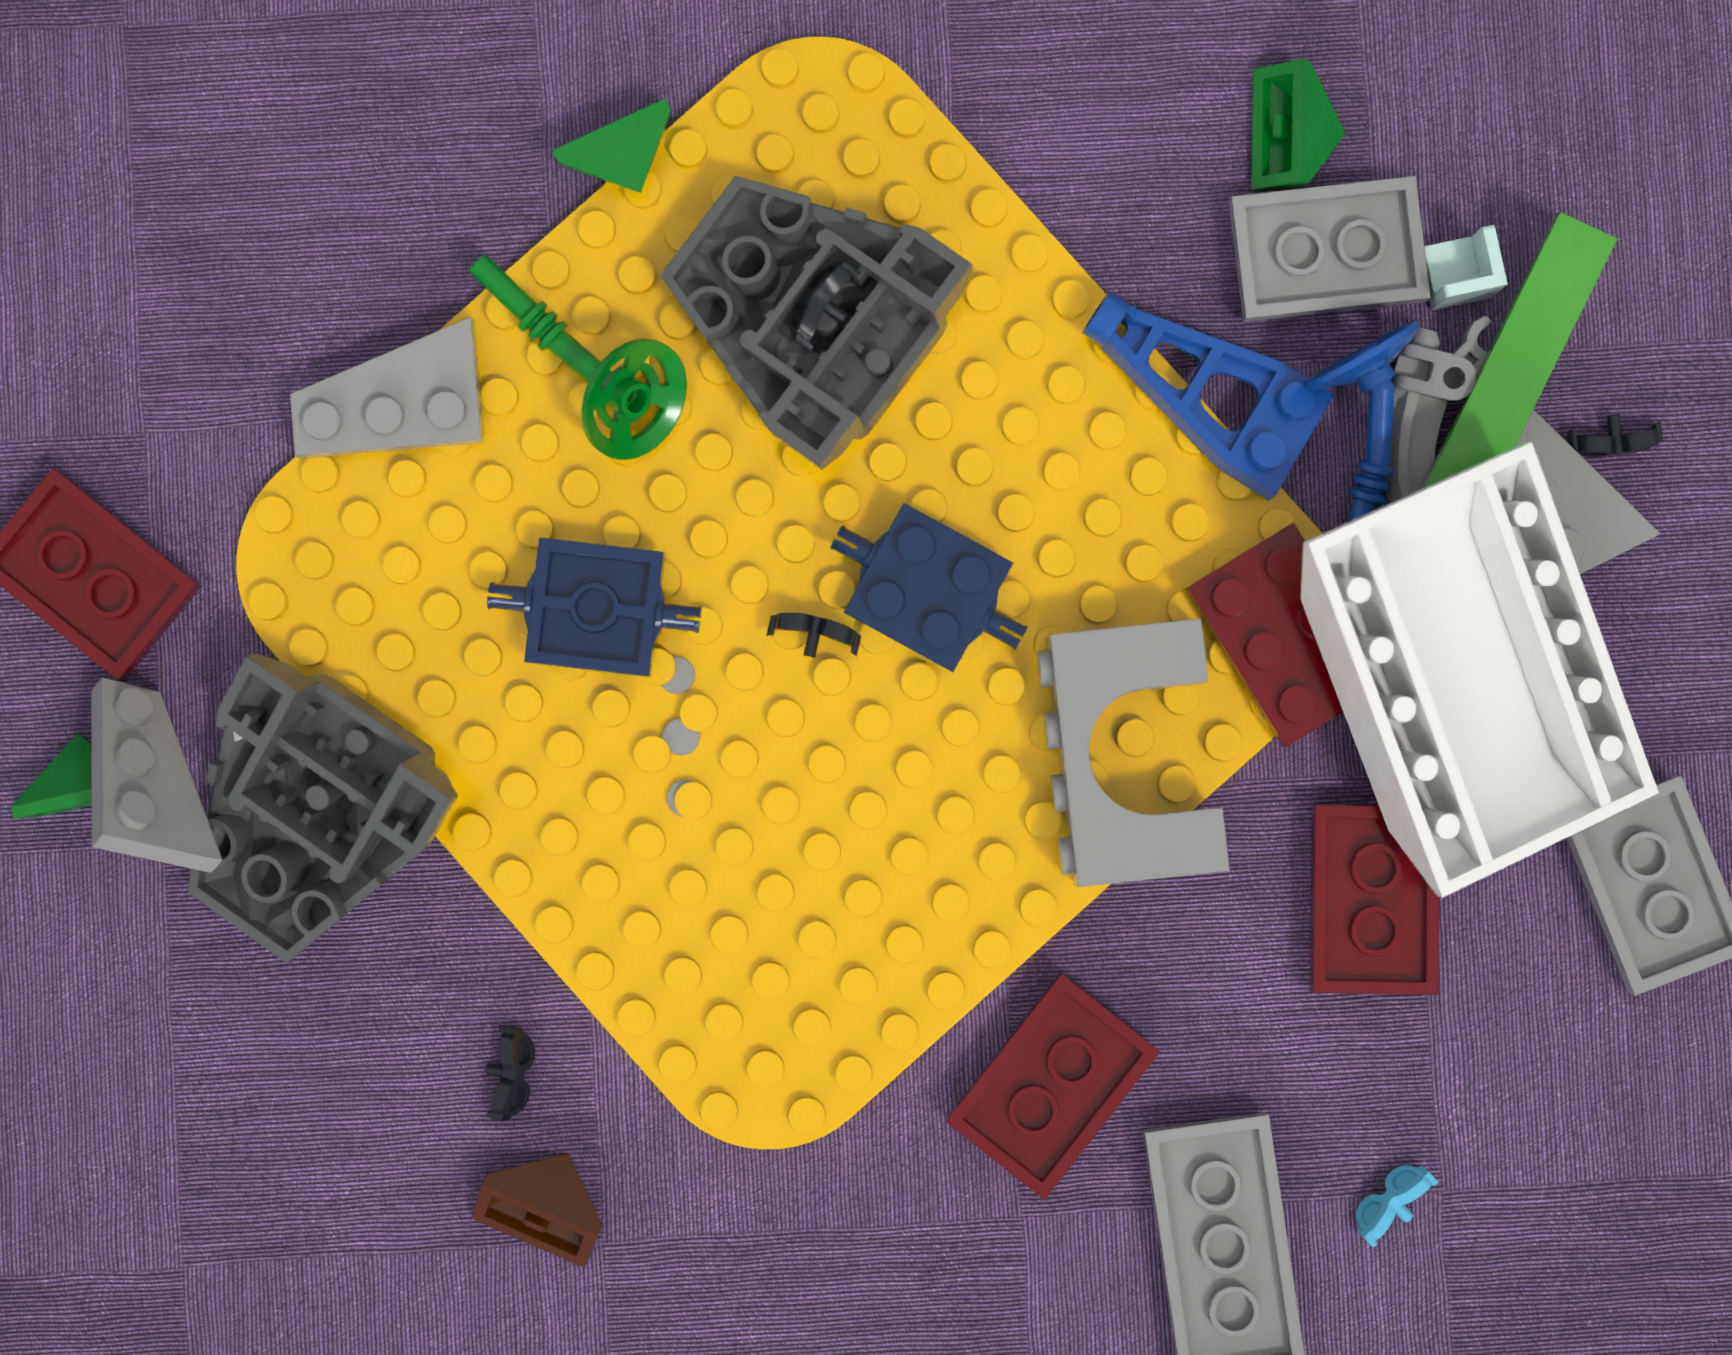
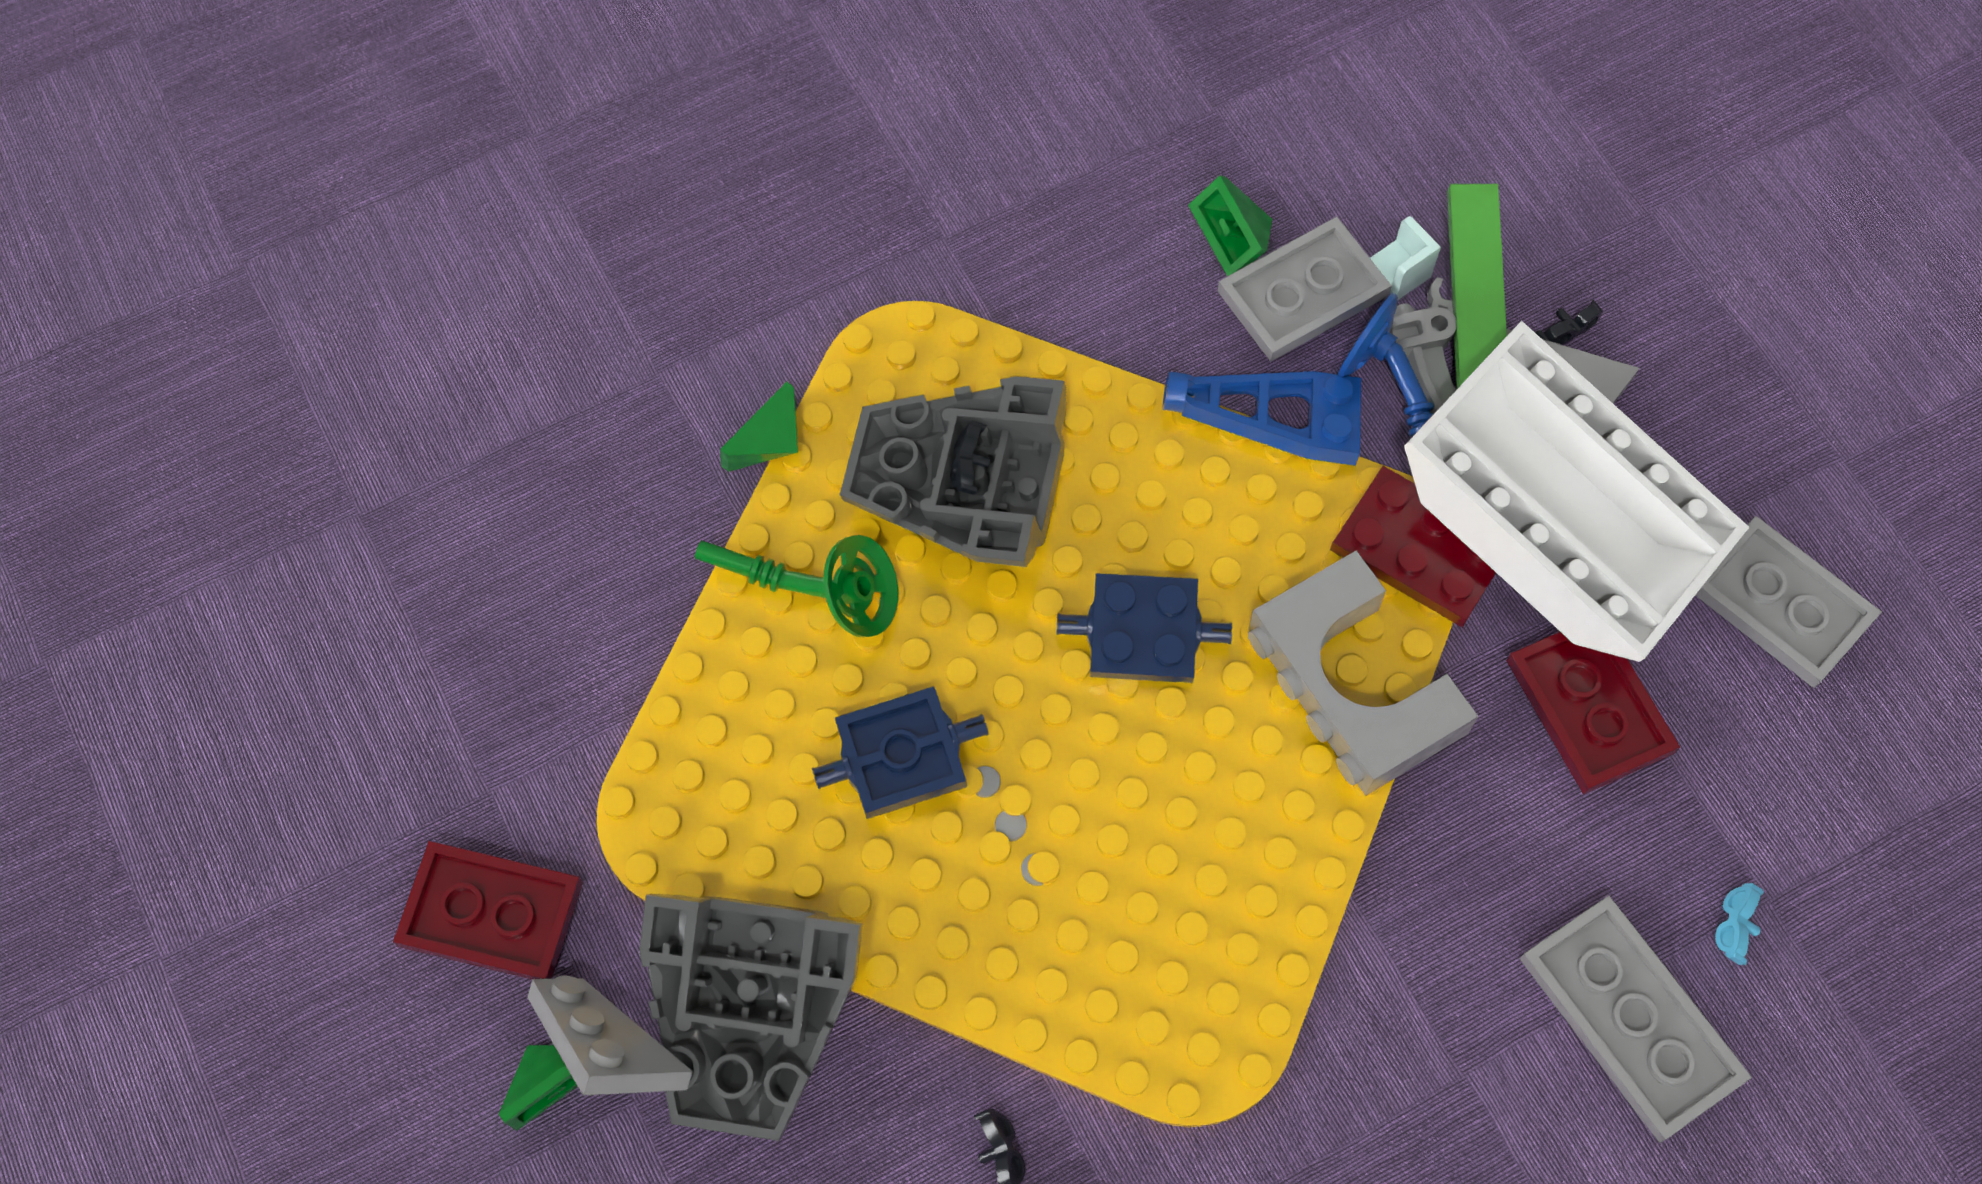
camera: 25 degrees left, 20 degrees down
light grey wing [290,317,484,459] -> none
black piece [766,613,861,658] -> none
dark red plate [945,972,1160,1200] -> none

